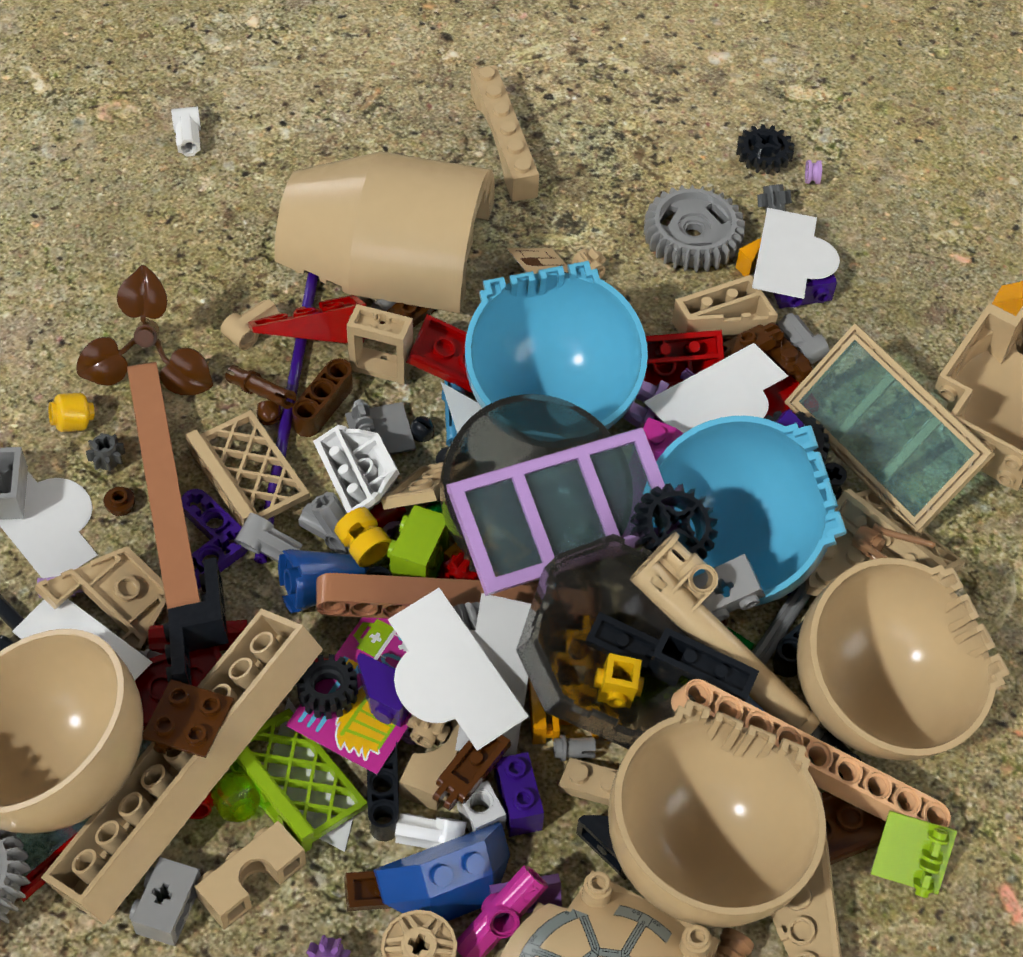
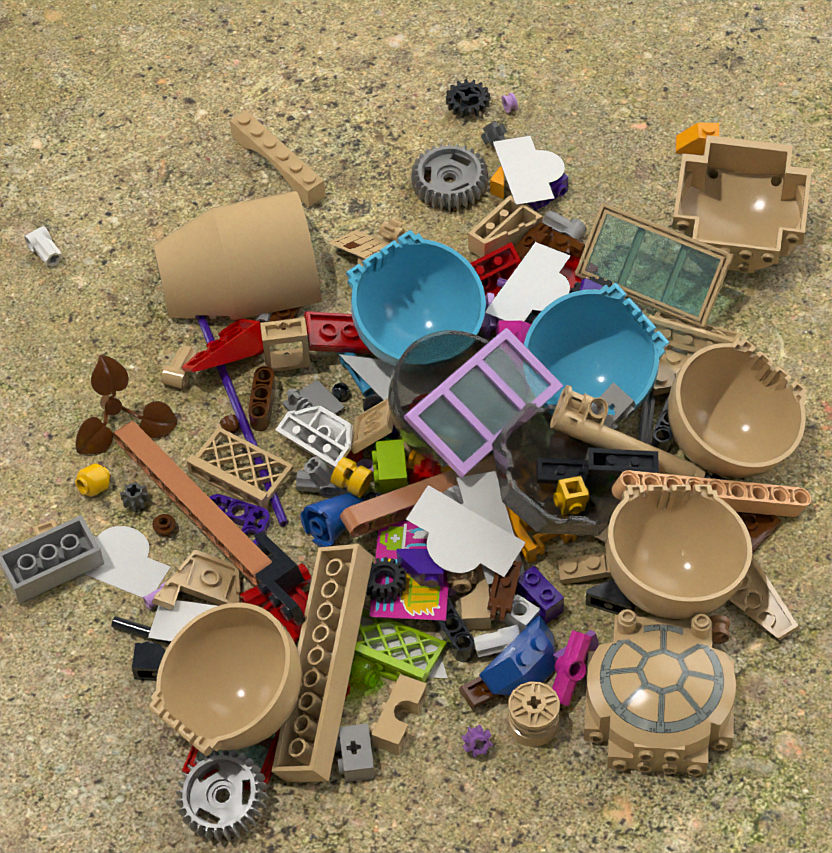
camera: 20 degrees left, 0 degrees up
reddish brown hinge [142,679,234,758] -> none
reddish brown pin [225,365,296,409] -> none
light grey piece [235,513,303,562] -> none
light grey pin [553,735,596,761] -> none
black gear [630,483,718,560] -> none
medium nougat plant [851,523,936,560] -> none
lime hinge [870,810,958,898] -> none

